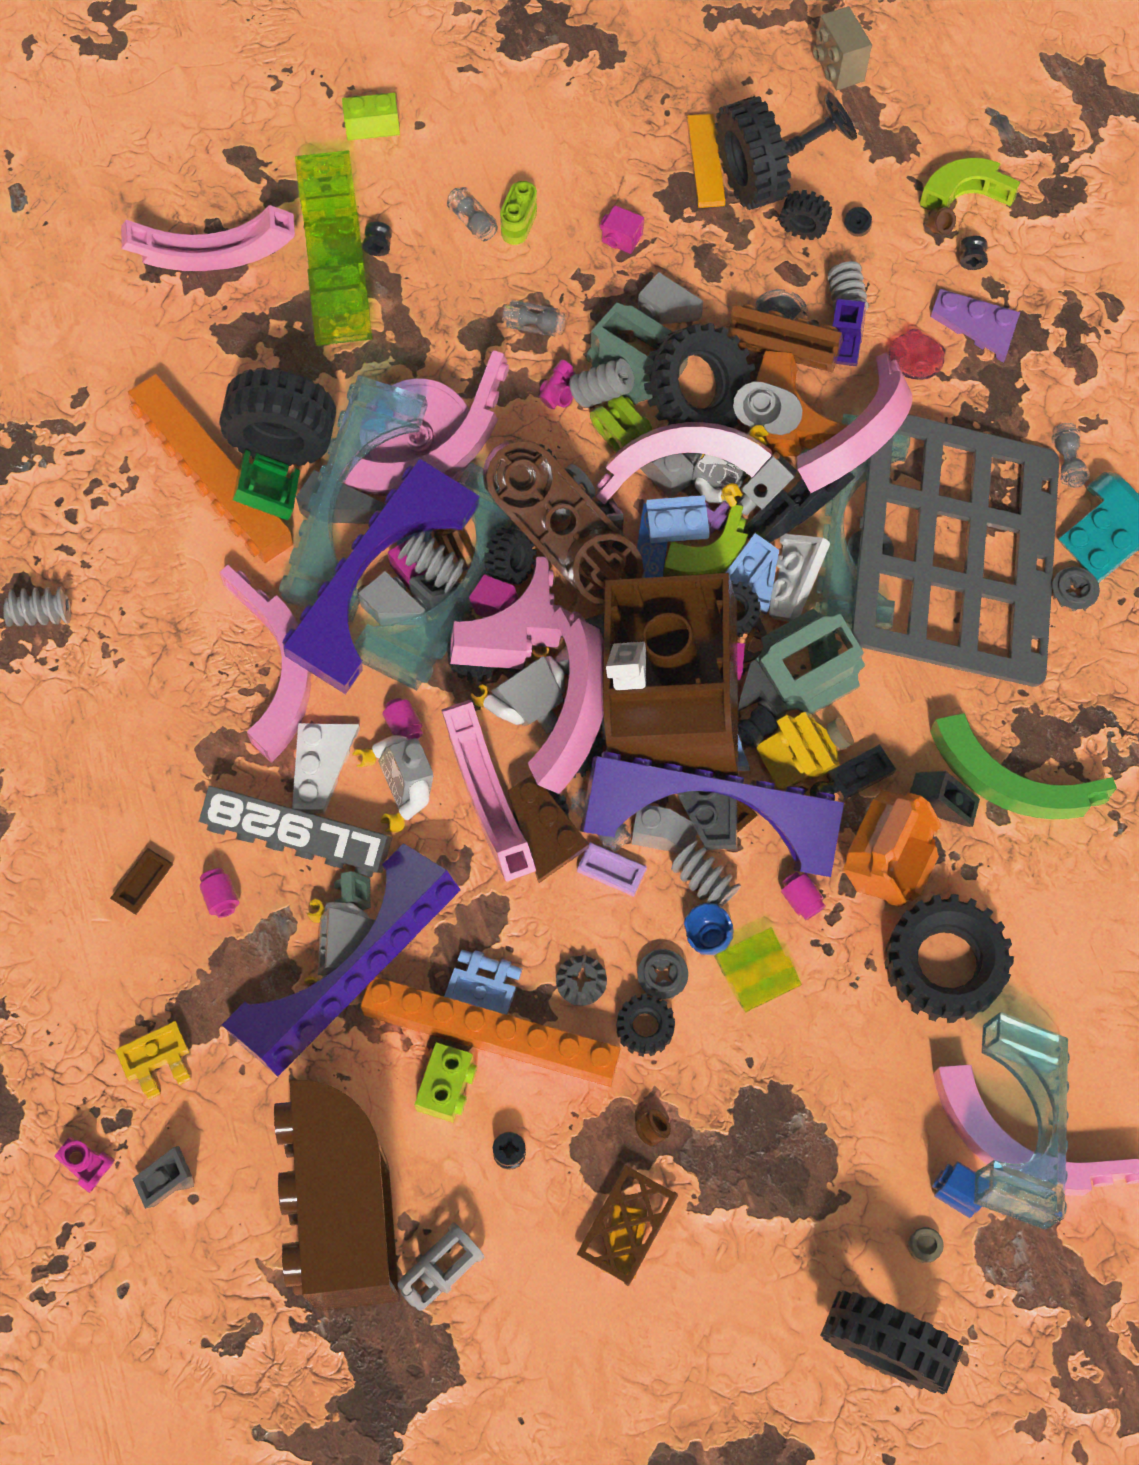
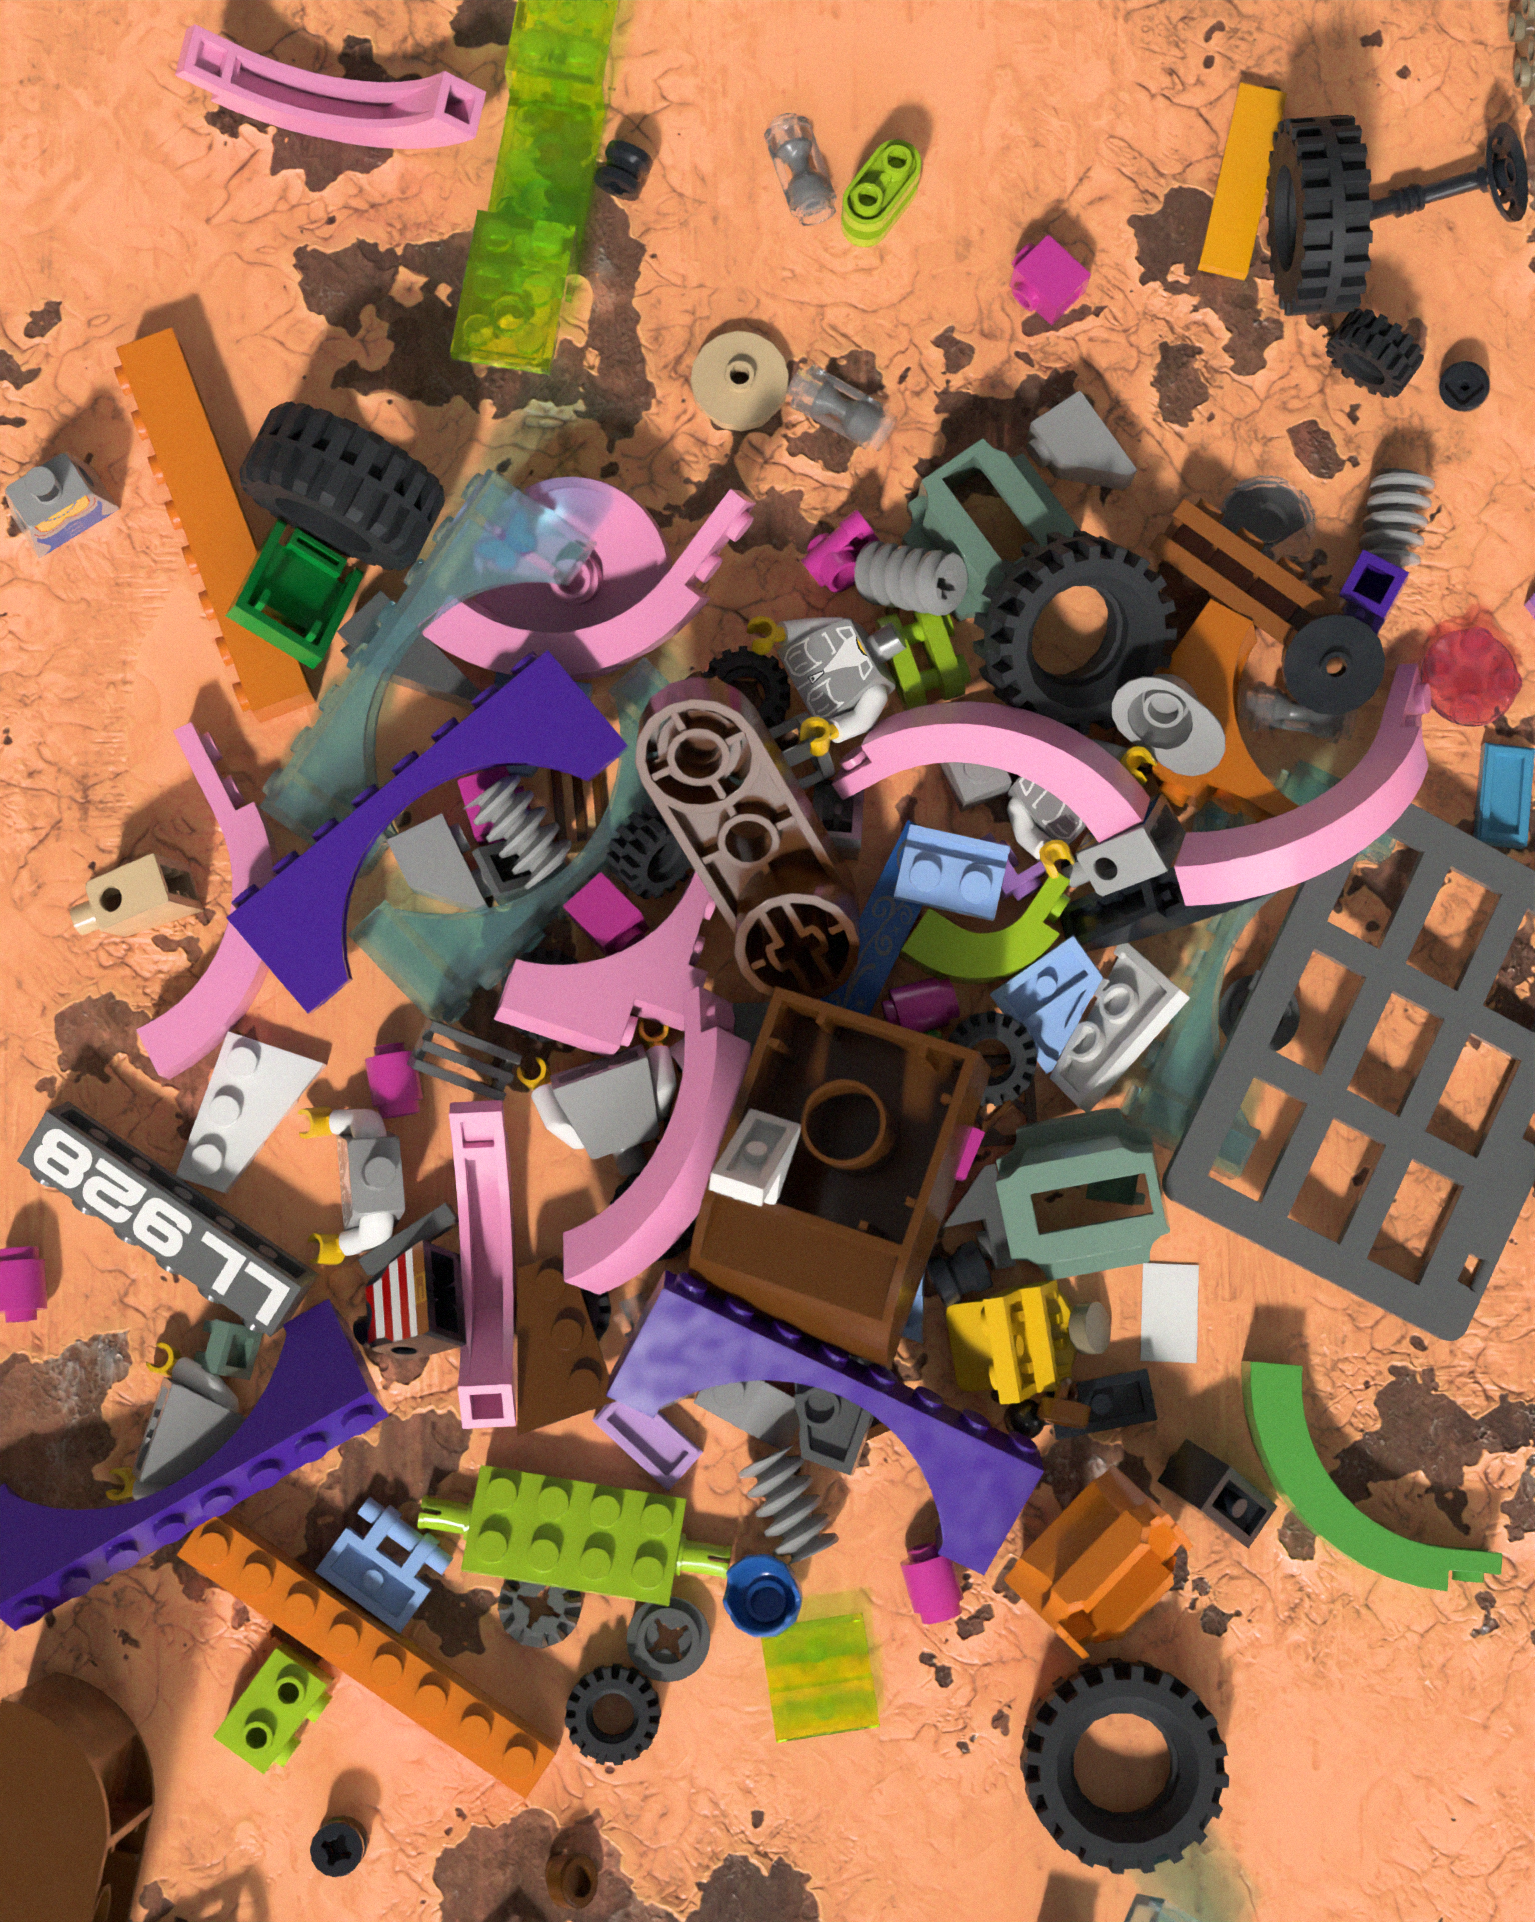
camera: 15 degrees right, 15 degrees up
none -> light grey torso [4,452,120,559]
none -> tan torso [70,853,204,937]
none -> torso [353,1240,467,1361]
none -> dark grey tile [358,1202,459,1276]
none -> dark grey tile [407,1017,522,1101]
none -> lime plate [418,1465,732,1606]
none -> tan plate [690,331,789,431]
none -> torso [746,616,907,757]
none -> reddish brown tile [1037,1377,1091,1429]
none -> white sticker [1140,1263,1199,1363]
none -> clear piece [1240,681,1357,744]
none -> black plate [1281,613,1385,715]
none -> dark azure tile [1473,742,1535,849]

